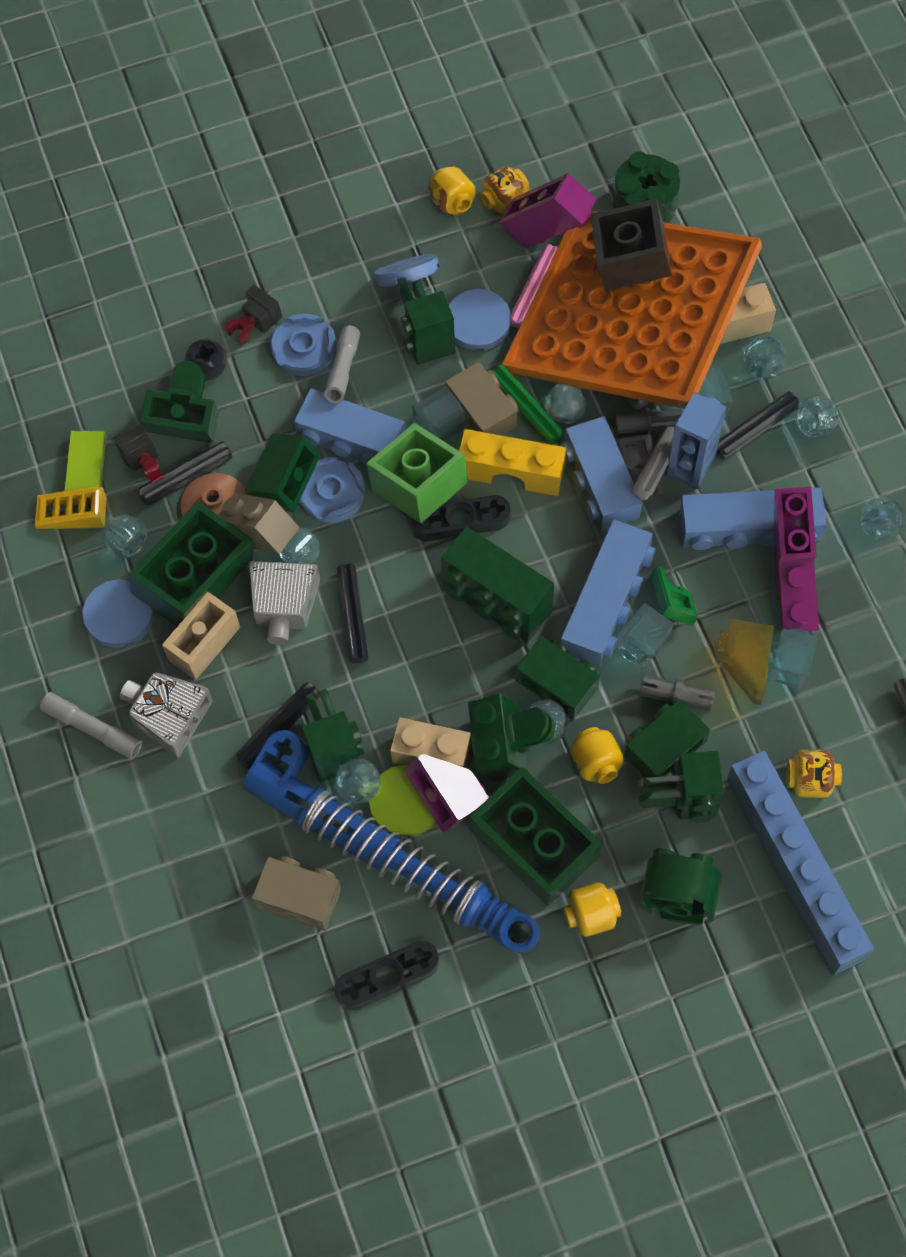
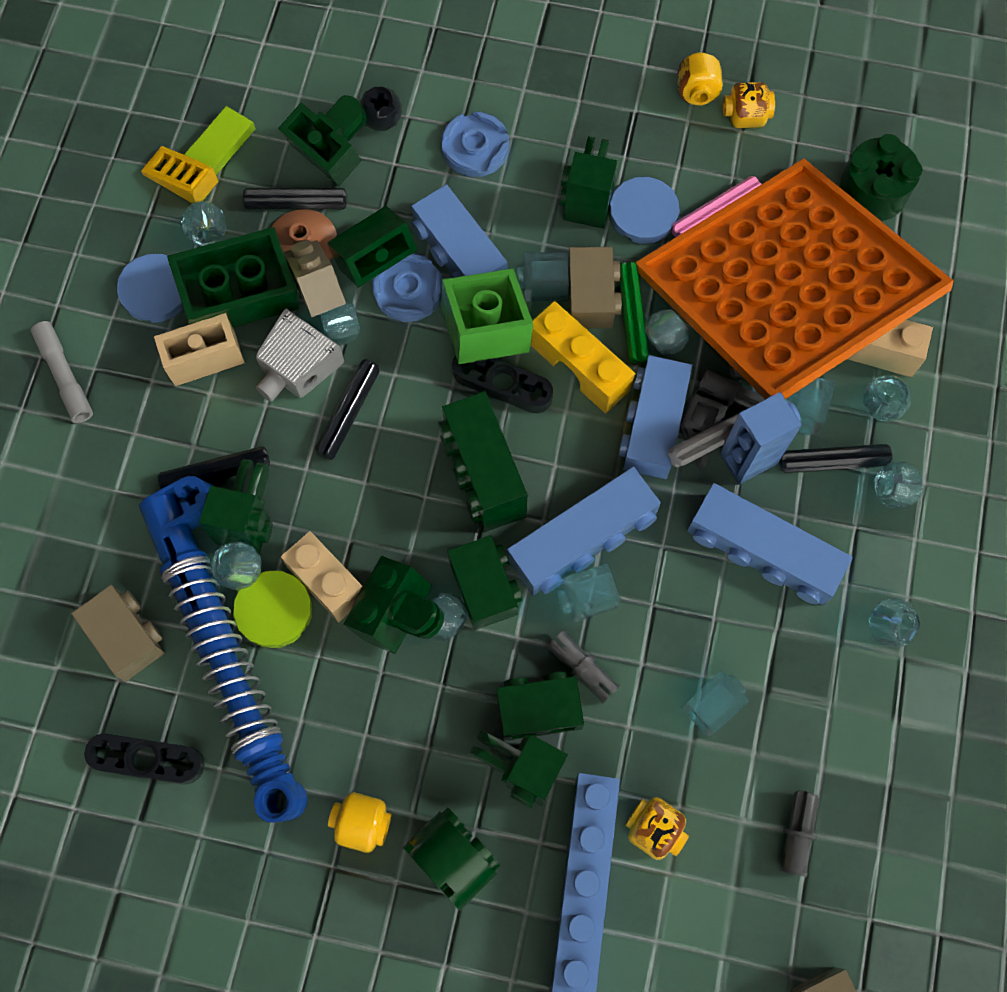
camera: 30 degrees right, 5 degrees up
pearl dark grey piece [114,424,164,484] -> none
light grey torso [120,672,213,758] -> none
pearl dark grey piece [226,284,282,345] -> none
light grey piece [324,325,360,403] -> none
medium blue tile [374,254,440,287] -> none
slope [403,754,489,833] -> none
dark green brick [469,767,603,906] -> none
magenta brick [498,173,596,248] -> none
yellow head [570,727,624,784] -> none
pearl dark grey brick [591,199,672,291] -> none
green tile [650,566,698,626] -> none
clear yellow slope [718,619,774,705] -> none
magenta slope [774,487,819,633] -> none

